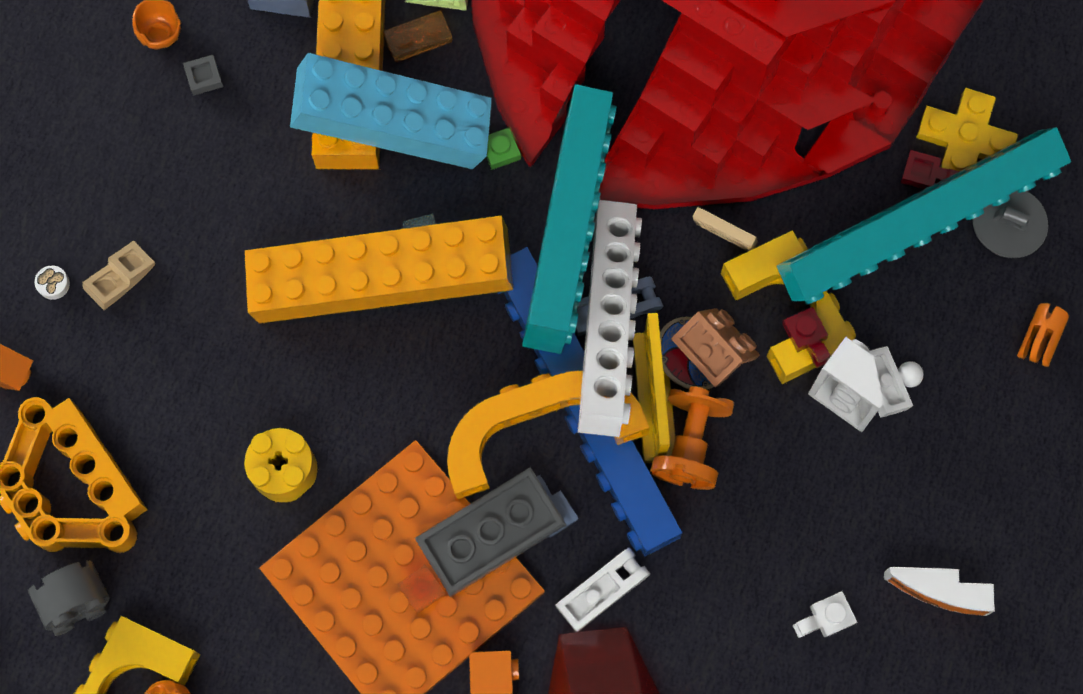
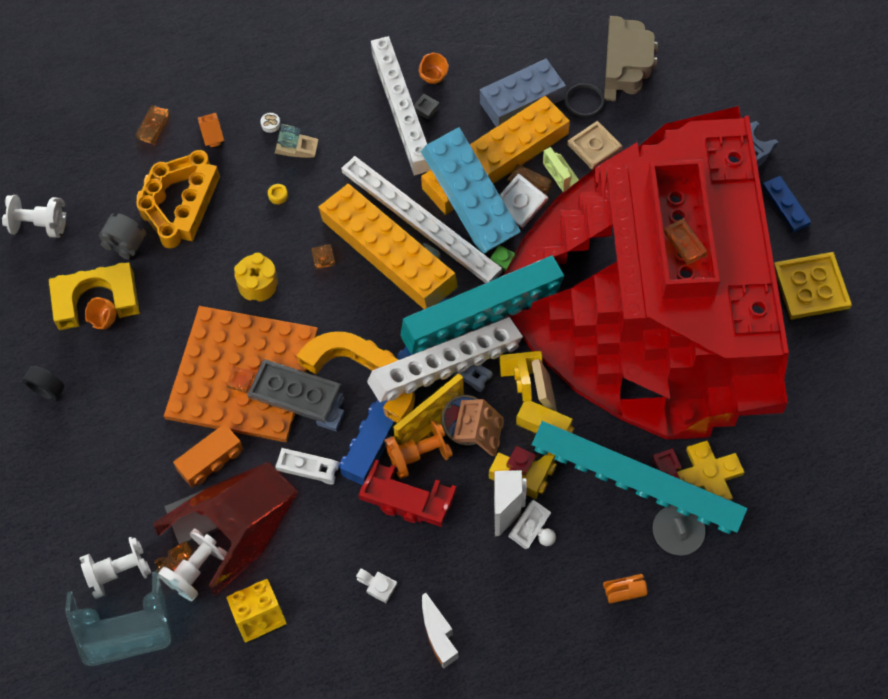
camera: 55 degrees right, 10 degrees down
none -> yellow tile [268,184,288,204]
none -> clear light blue plate [277,124,301,149]
none -> clear orange plate [311,244,335,269]
none -> white plate [341,156,502,283]
none -> red bracket [359,460,457,527]
none -> white brick [371,36,431,175]
none -> yellow bracket [499,351,542,401]
none -> white tile [500,173,549,229]

